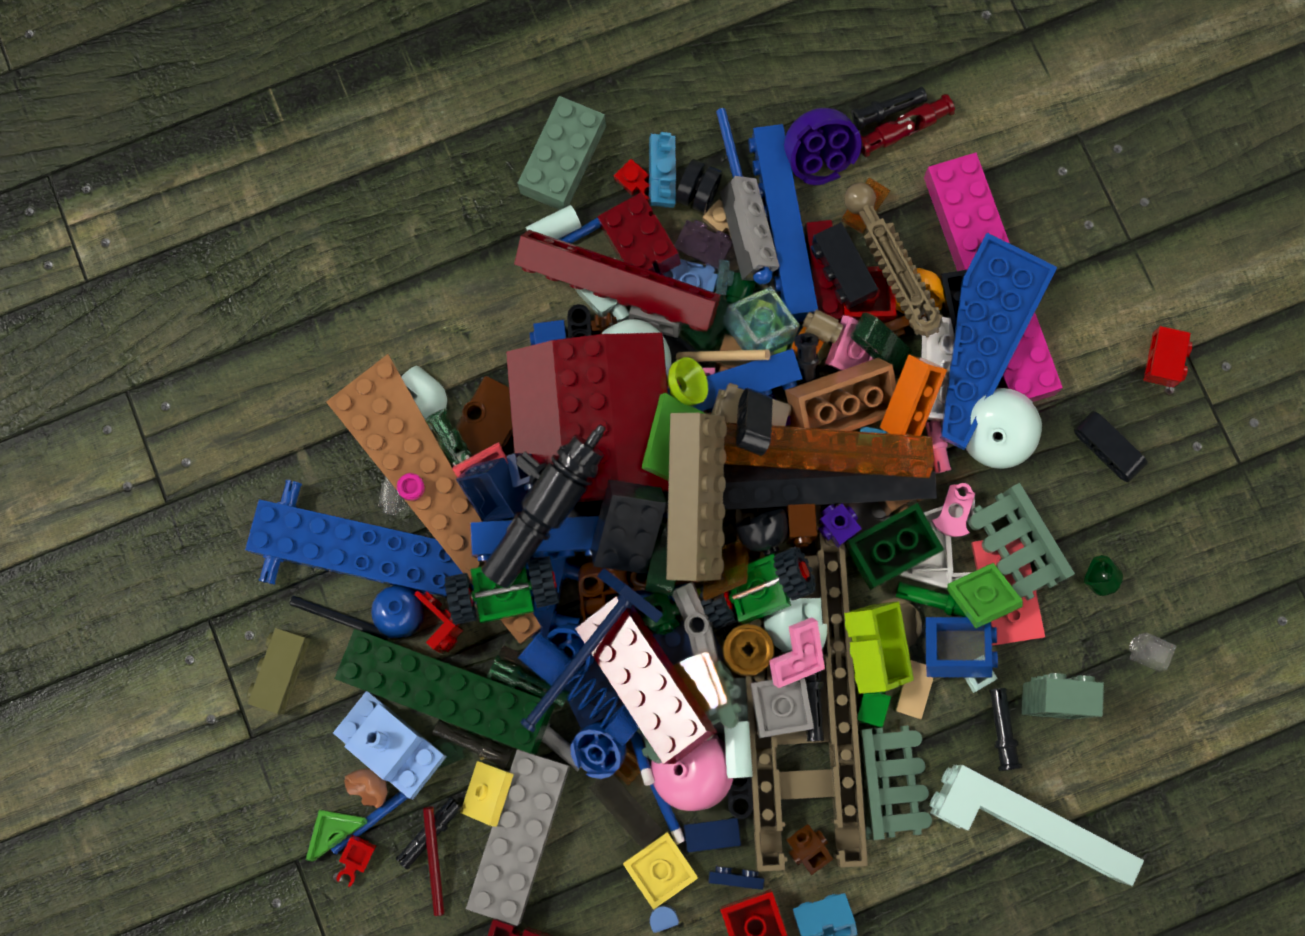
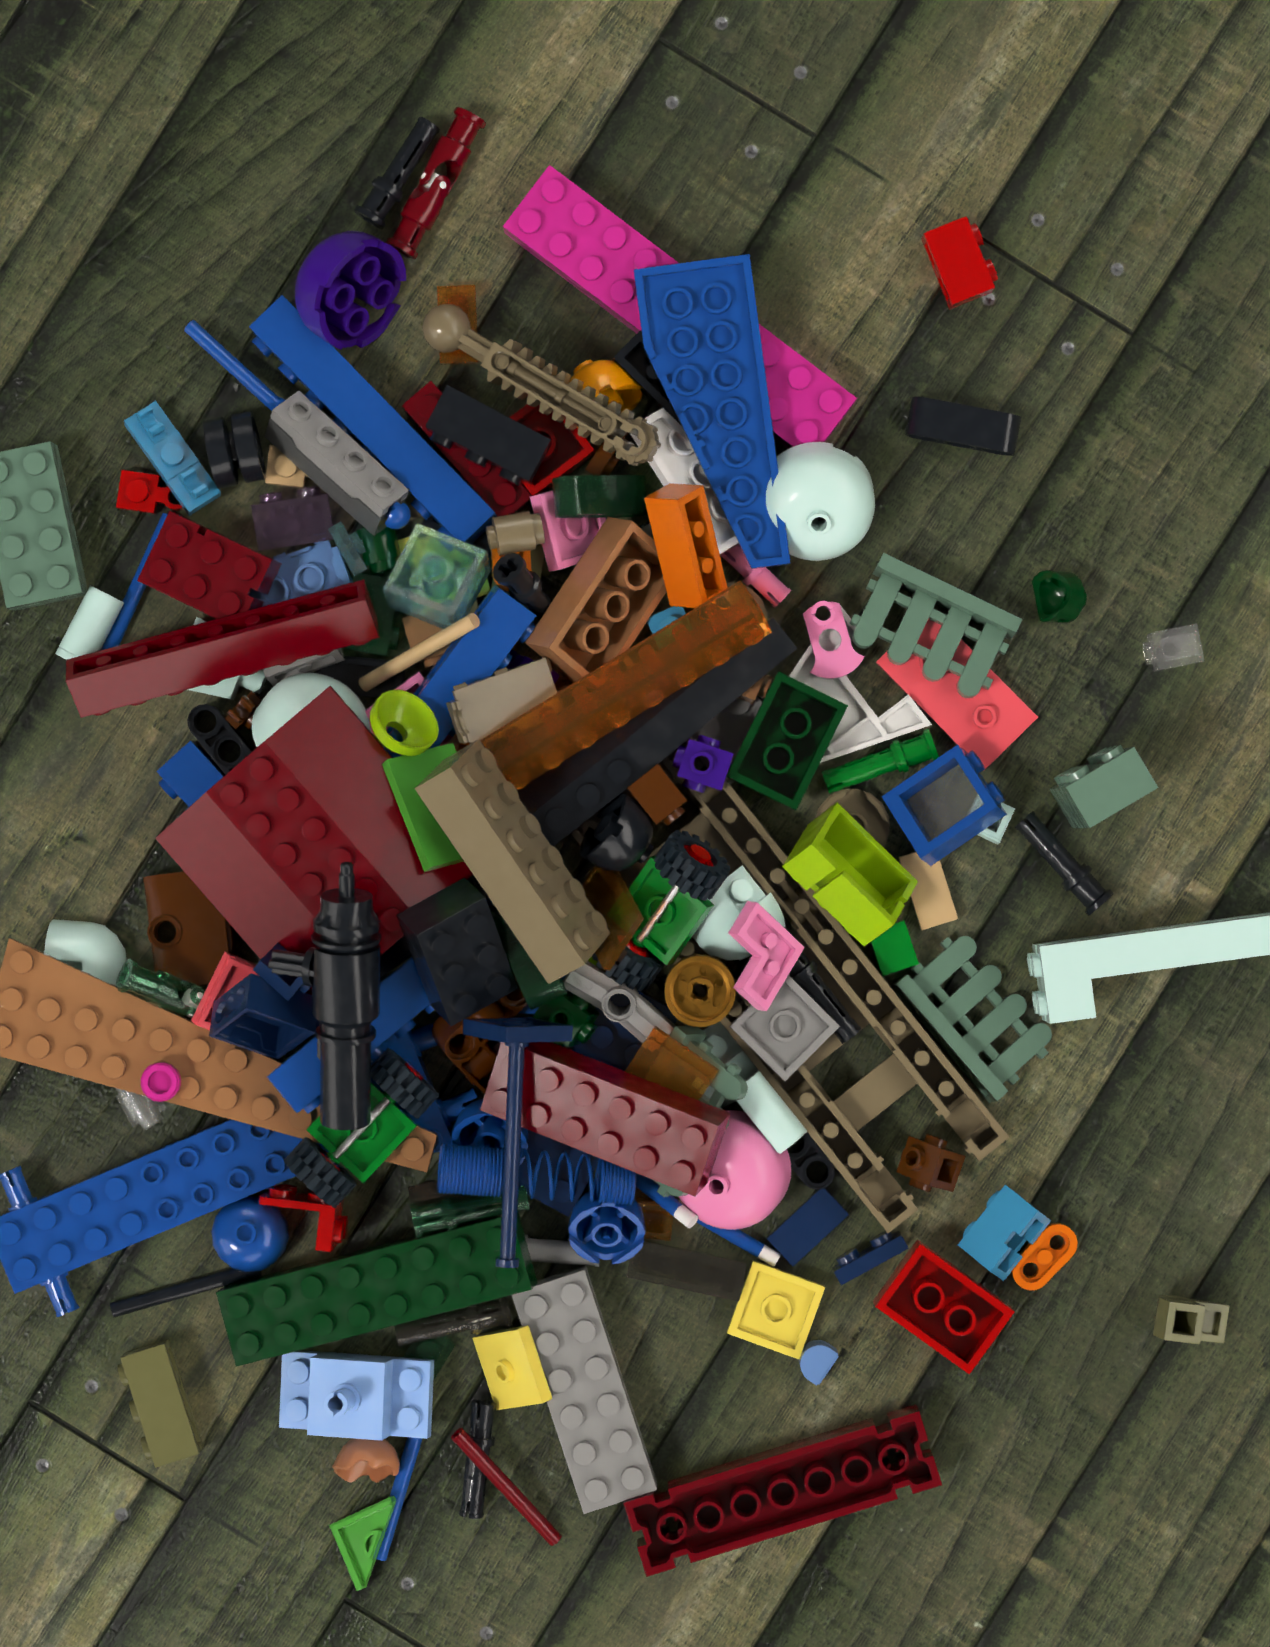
camera: 35 degrees left, 10 degrees up
red plate [336,835,376,887] -> none
black beam [736,387,773,456] -> none
bright green plate [947,563,1023,629] -> none

